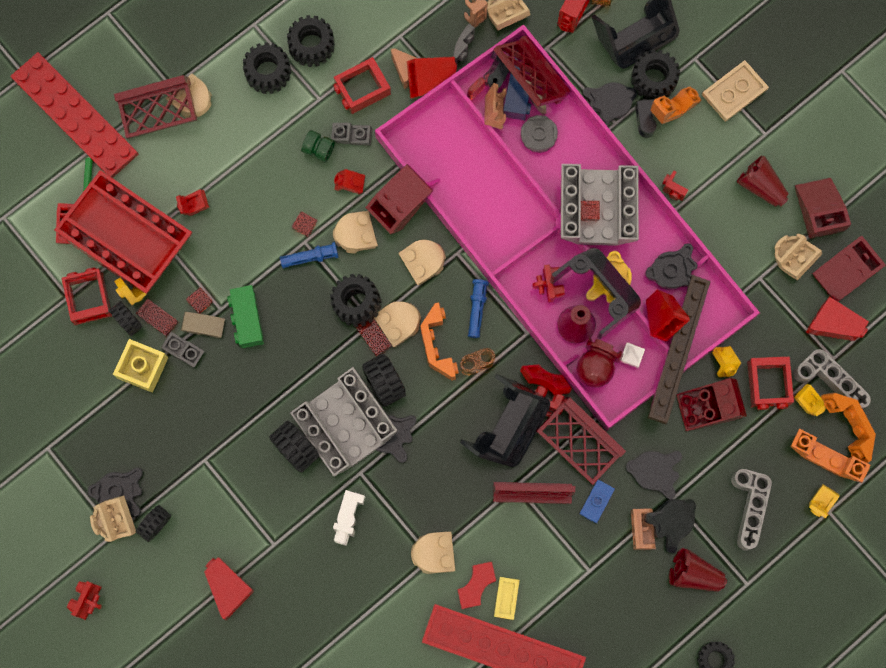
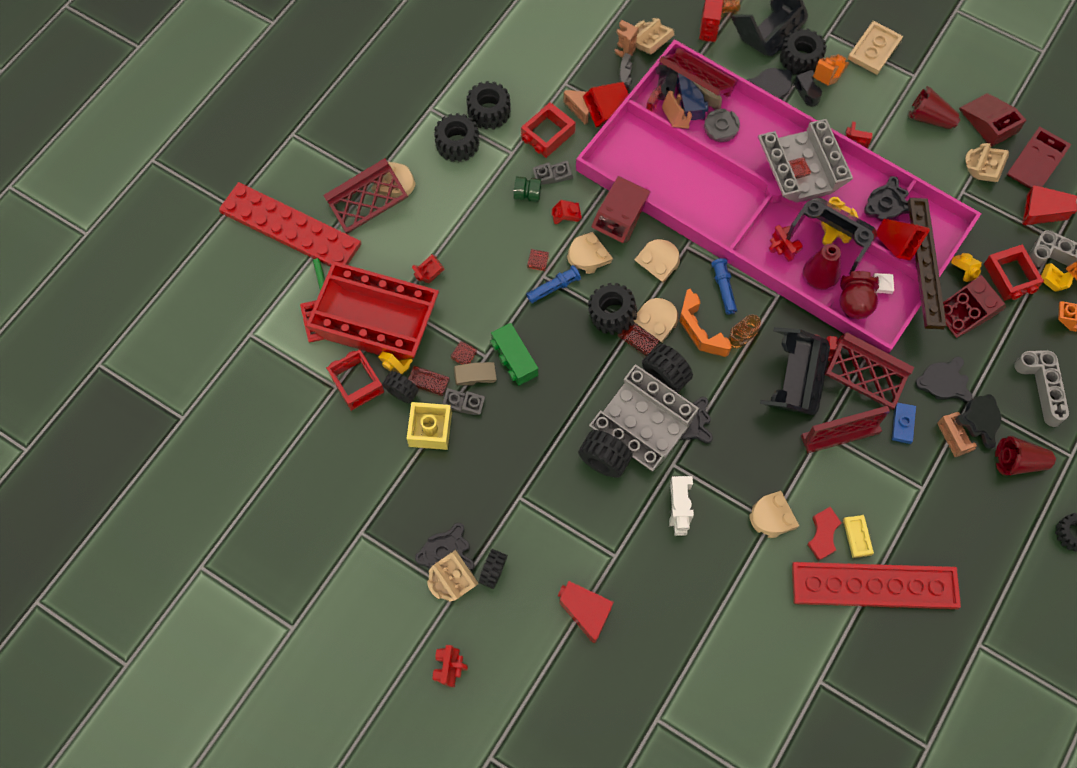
camera: 15 degrees left, 10 degrees down
red tile [520,364,572,395] -> none

